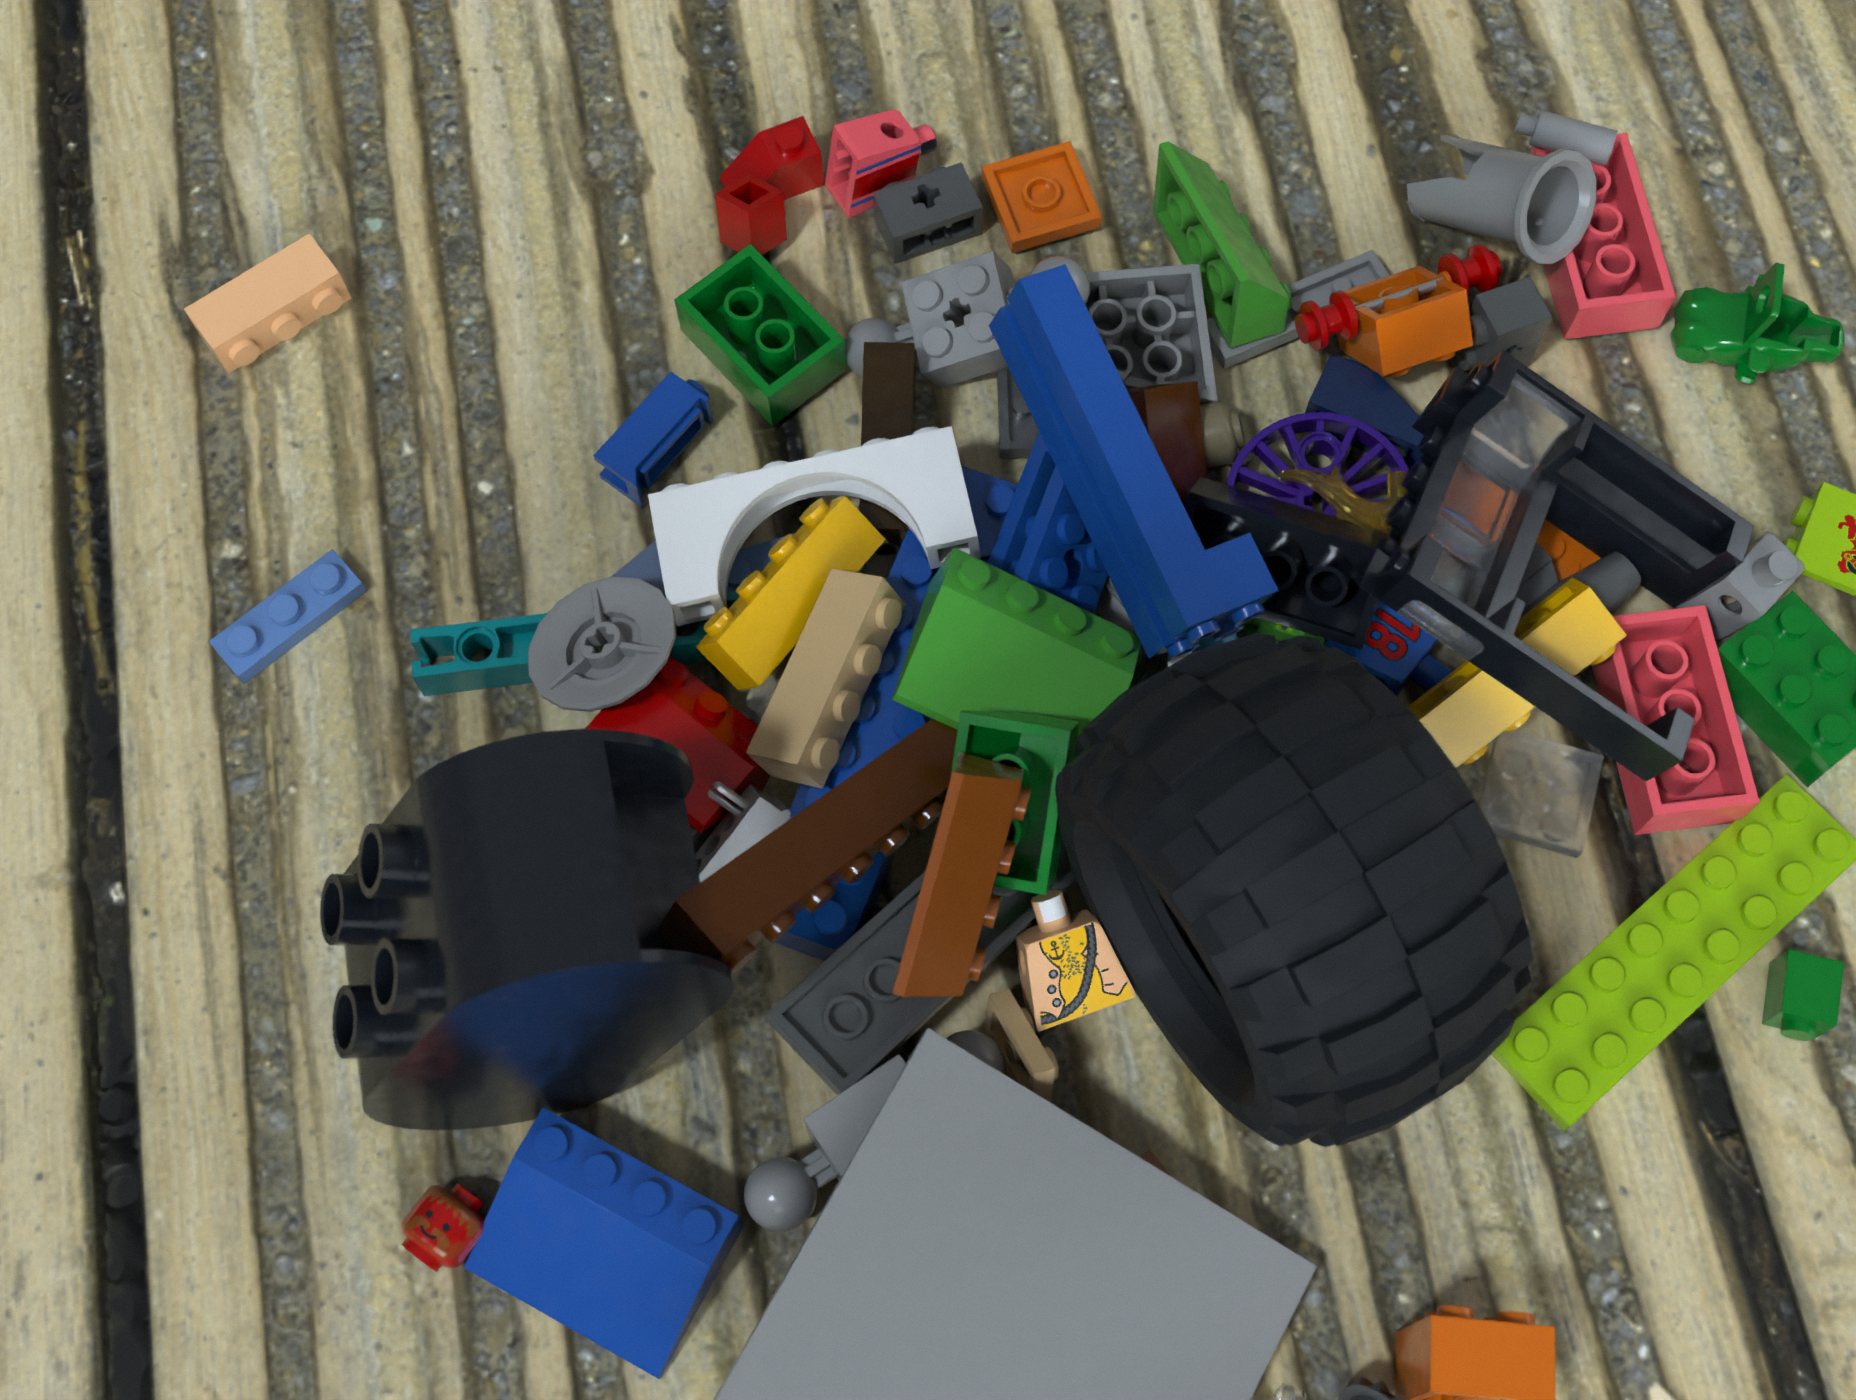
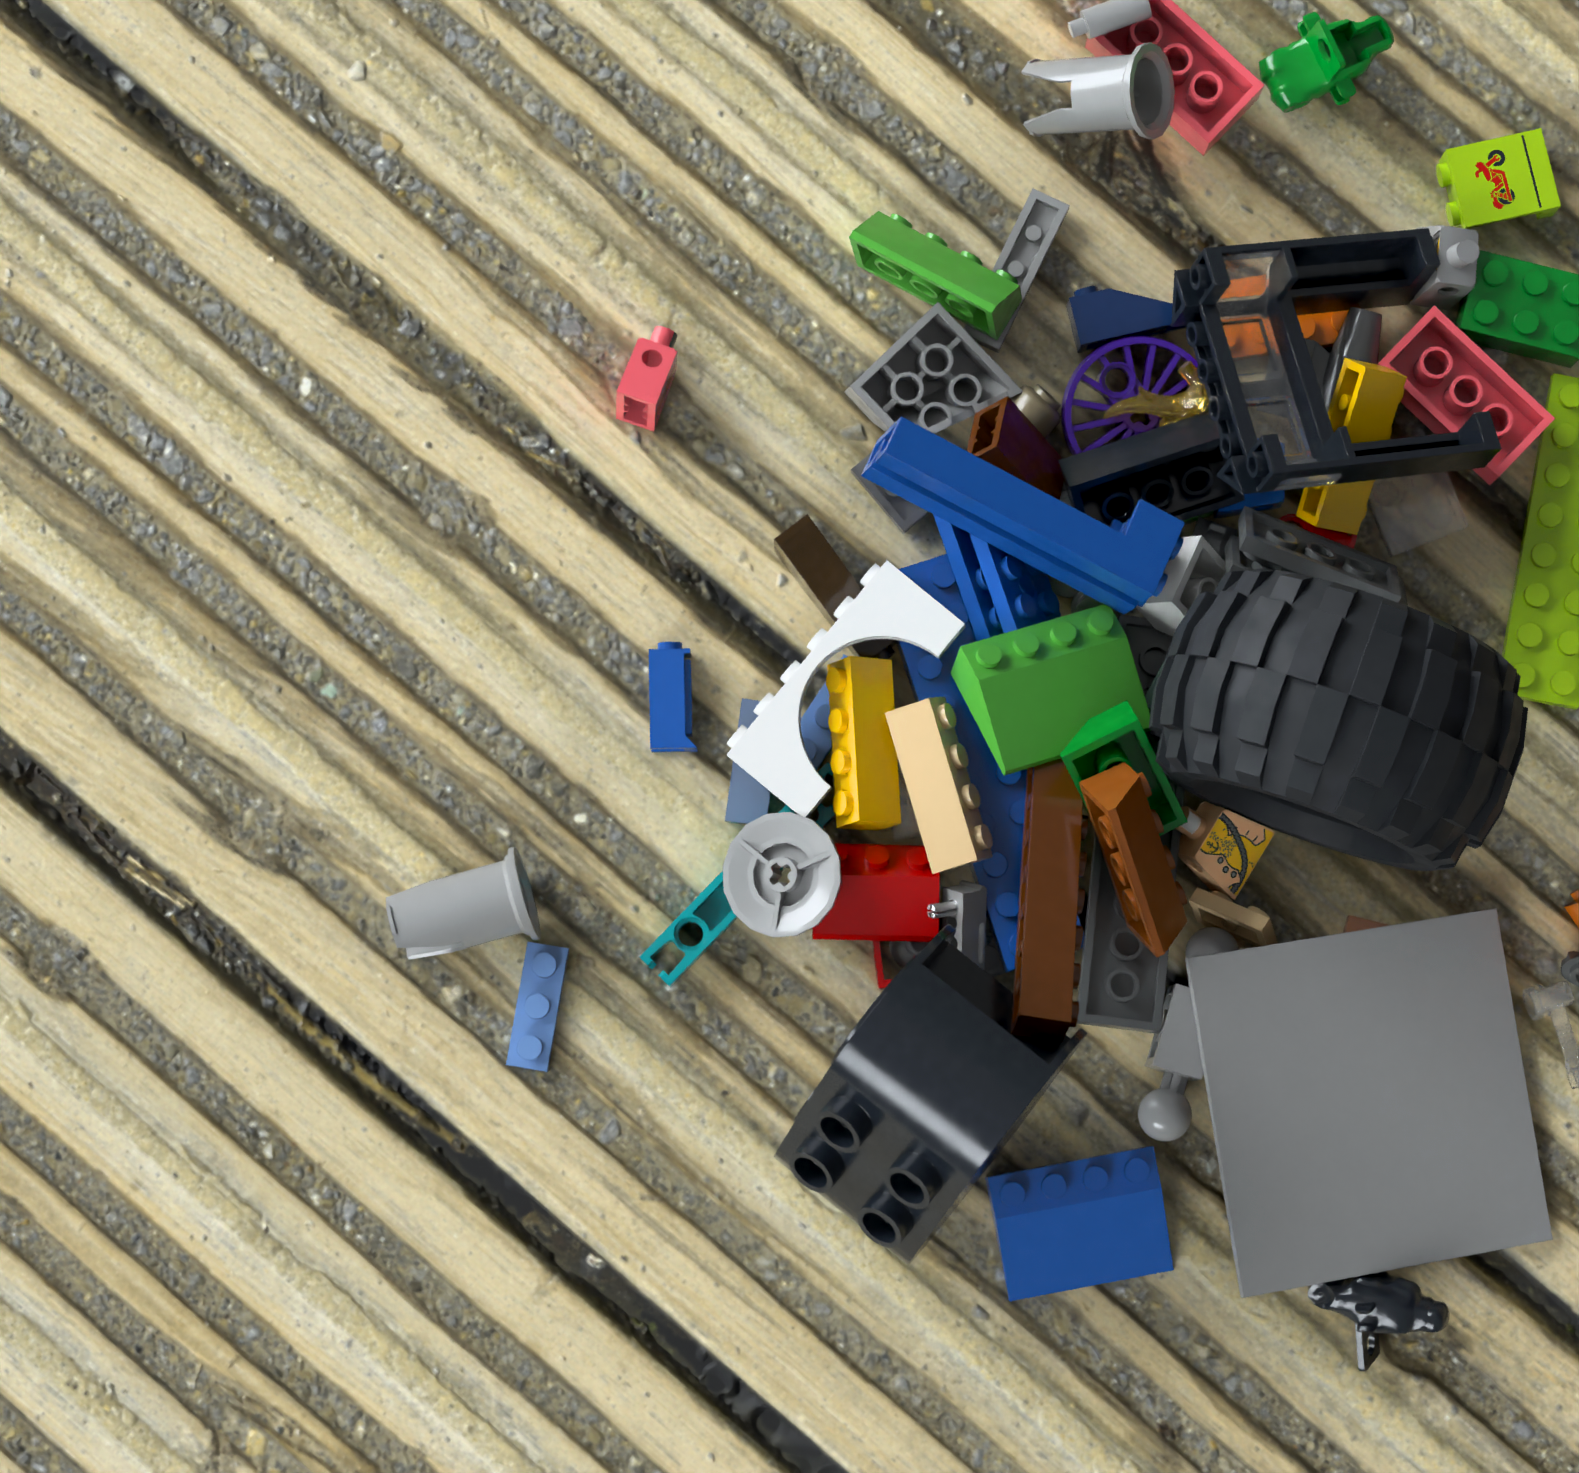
camera: 40 degrees left, 15 degrees up
light nougat brick [184,233,351,374] -> none
red head [401,1183,485,1272] -> none
green brick [674,244,847,426] -> none
red brick [715,173,787,255] -> none
red slope [720,116,824,200] -> none
light grey brick [845,251,1090,388] -> none
dark grey brick [873,162,983,264] -> none
orange plate [981,141,1102,253] -> none
orange brick [1295,244,1502,377] -> none
dark grey brick [1455,277,1552,373] -> none
none -> light grey piece [386,847,541,960]

